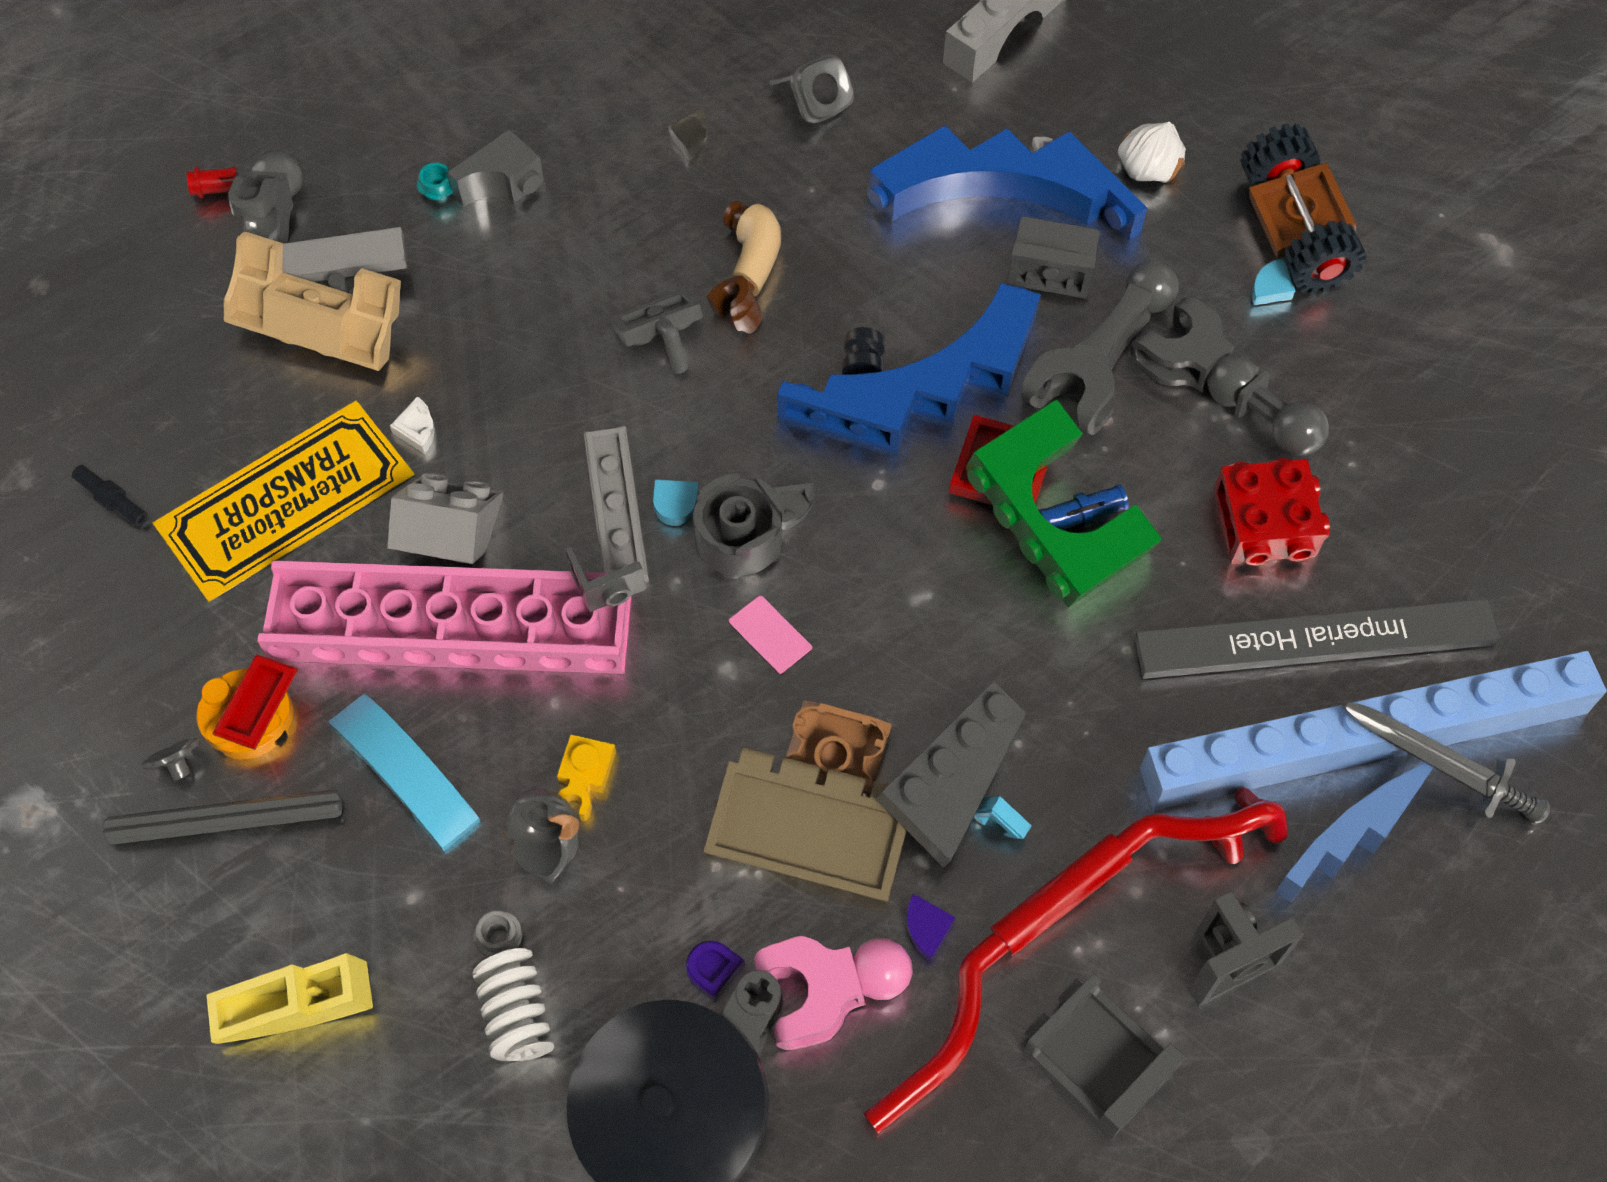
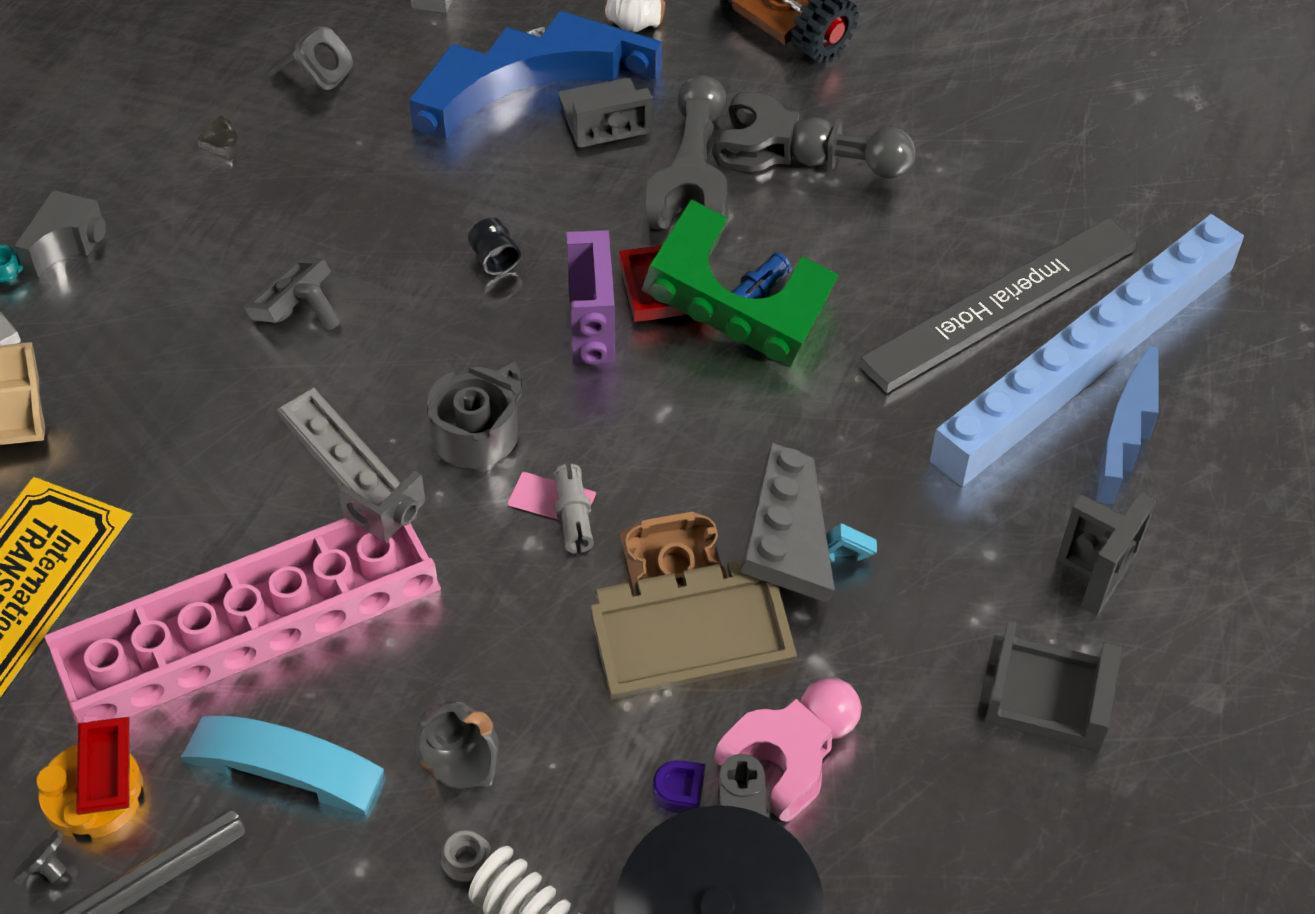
camera: 30 degrees left, 10 degrees down
light grey slope [387,473,503,564] -> none
white tile [390,397,435,454] -> none
yellow plate [557,734,616,821] -> none
medium azure tile [653,480,699,526] -> none
piece [706,201,781,334] -> none
blue arch [777,283,1041,453] -> none
red piece [863,788,1288,1134] -> none
dark purple tile [907,894,955,962] -> none
red brick [1214,458,1330,565] -> none
medium azure tile [1251,258,1295,305] -> none
dark grey sword [1342,702,1550,824] -> none
none -> light grey pin [553,464,594,553]
none -> medium lavender panel [566,230,615,364]

